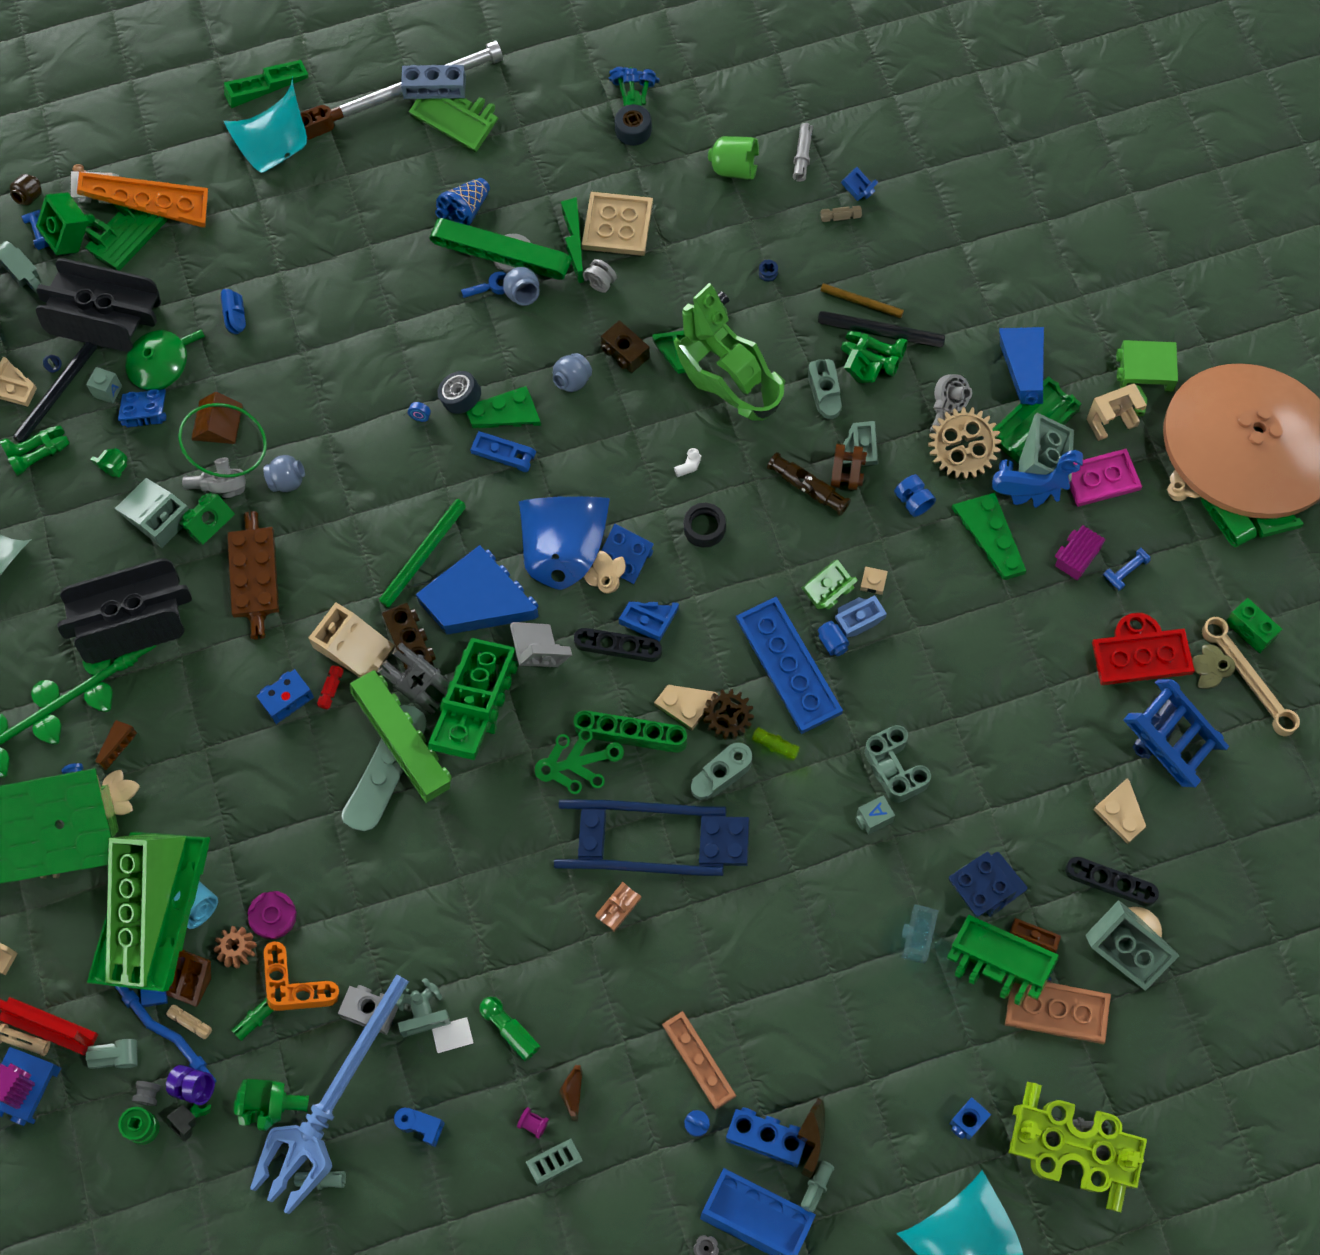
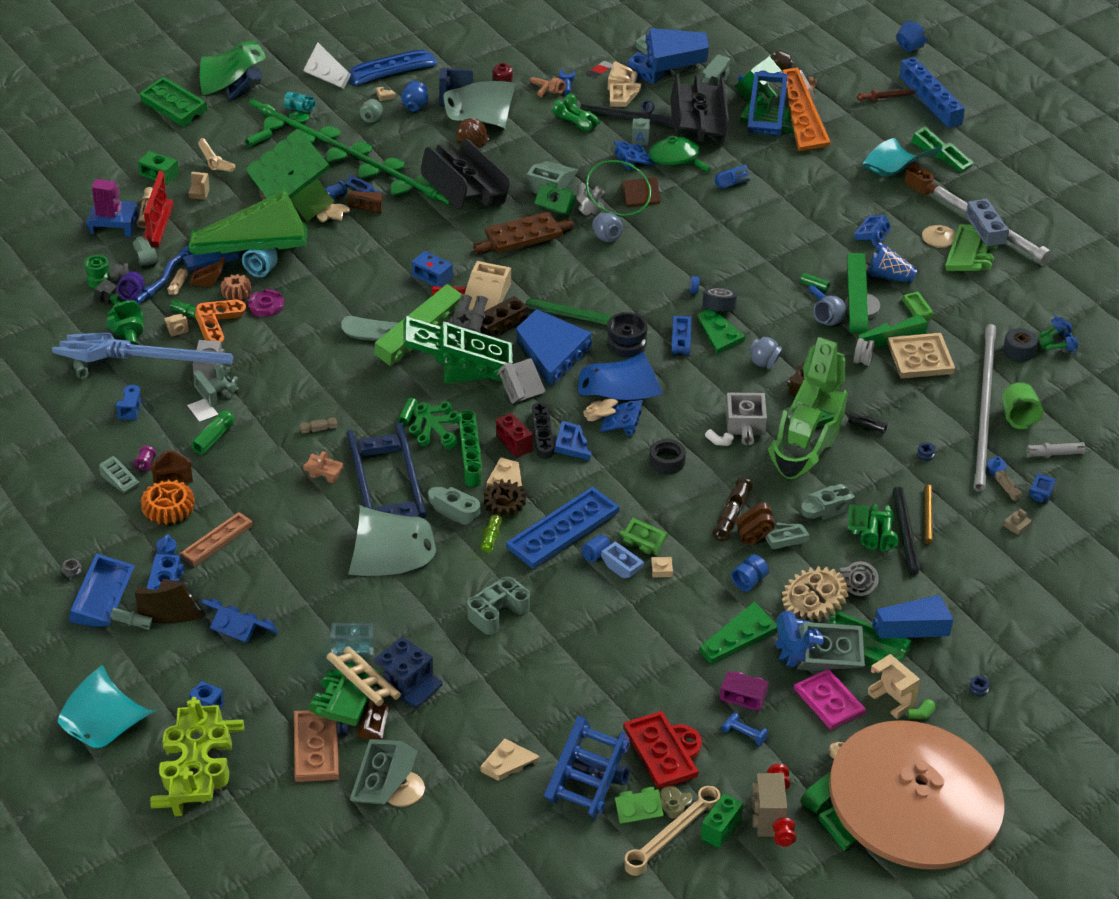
camera: 70 degrees right, 25 degrees down
green piece [90,448,128,477] -> none
sand green brick [856,795,895,835] -> none
black beam [1065,857,1159,906] -> none
bright green panel [1116,340,1178,391] -> none
none -> orange gear [141,479,195,525]
none -> tan bracket [164,314,189,337]
none -> blue bracket [201,598,279,644]
none -> dark tan axle [300,417,337,434]
none -> tan bar [327,646,401,706]
none -> blue piece [345,175,382,193]
none -> sand green piece [348,504,436,576]
none -> green axle [398,398,418,426]
none -> reddish brown hair [456,118,489,147]
none -> dark red brick [496,413,532,458]
none -> black wheel [607,312,648,357]
none -> bright green bracket [615,787,664,825]
none -> light grey brick [726,393,767,445]
none -> blue window [748,70,788,136]
none -> dark tan brick [750,764,796,847]
none -> green axle [800,273,830,292]
none -> blue bracket [854,215,891,247]
none -> copper sword [857,89,916,102]
none -> blue cone [896,20,928,52]
none -> blue brick [899,57,965,128]
none -> bright green tile [902,292,934,320]
none -> tan dish [922,225,956,248]
none -> dark blue bush [969,676,990,697]
none -> light grey piece [974,324,996,492]
none -> blue tile [986,456,1007,476]
none -> dark tan tile [1003,509,1032,536]

